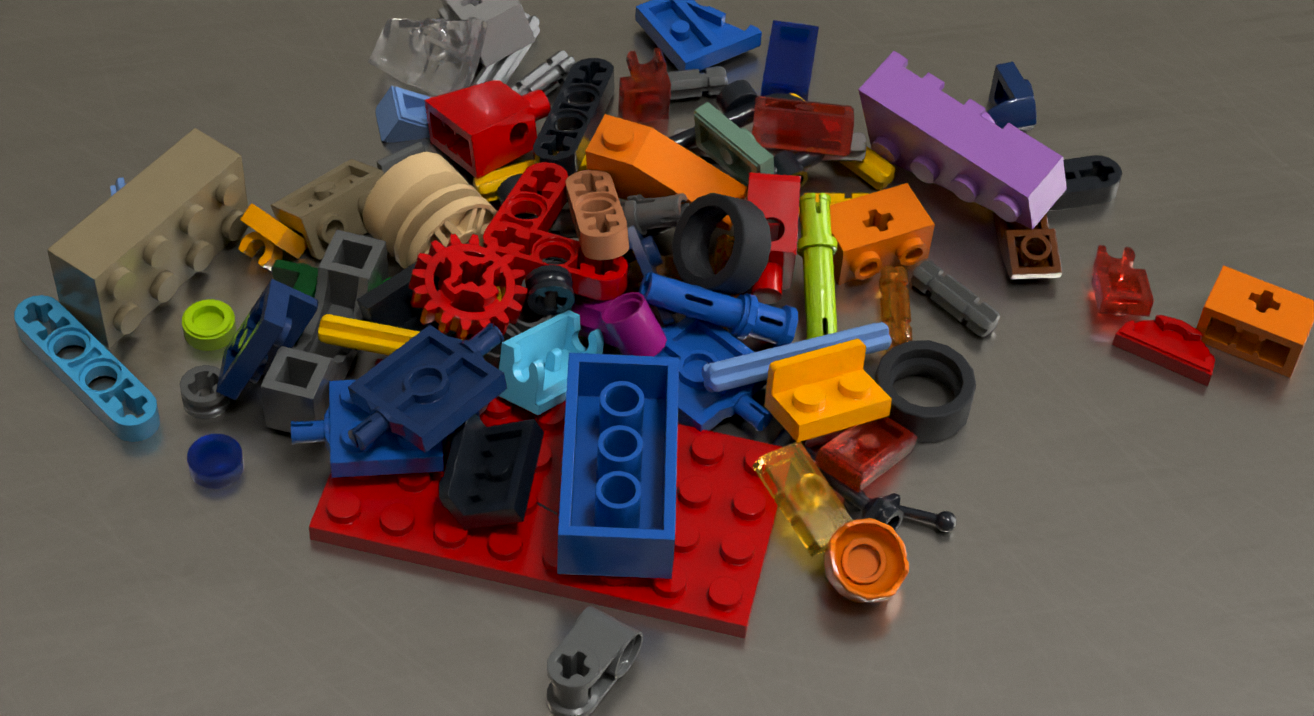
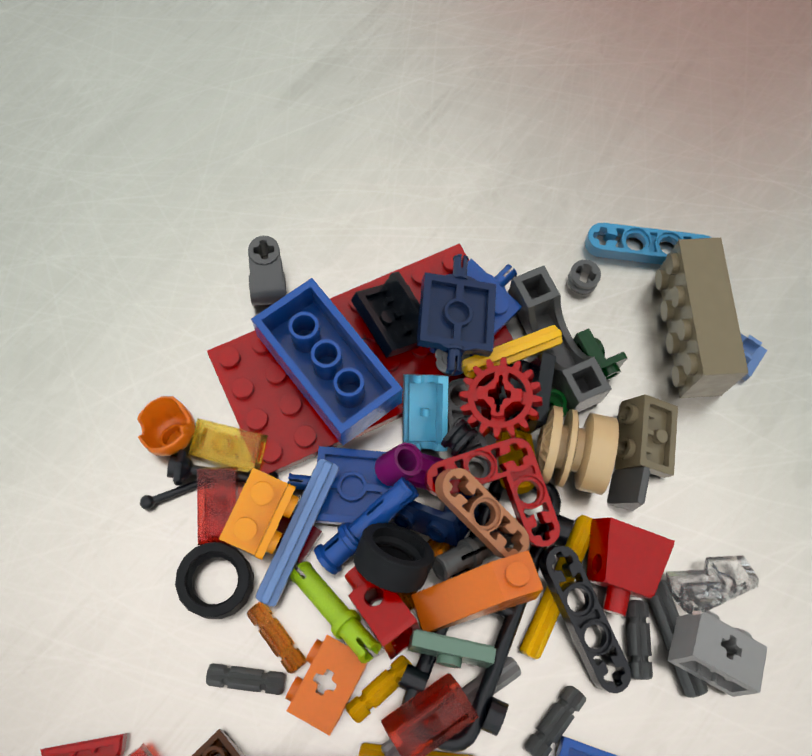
camera: 140 degrees right, 20 degrees up
lime tile [182,299,236,351] -> none
clear blue tile [187,434,244,489] -> none
dark blue bracket [216,279,319,400] -> none
light orange tile [239,203,308,271] -> none
medium blue slope [375,86,431,143] -> none
clear red plate [618,48,671,123] -> none

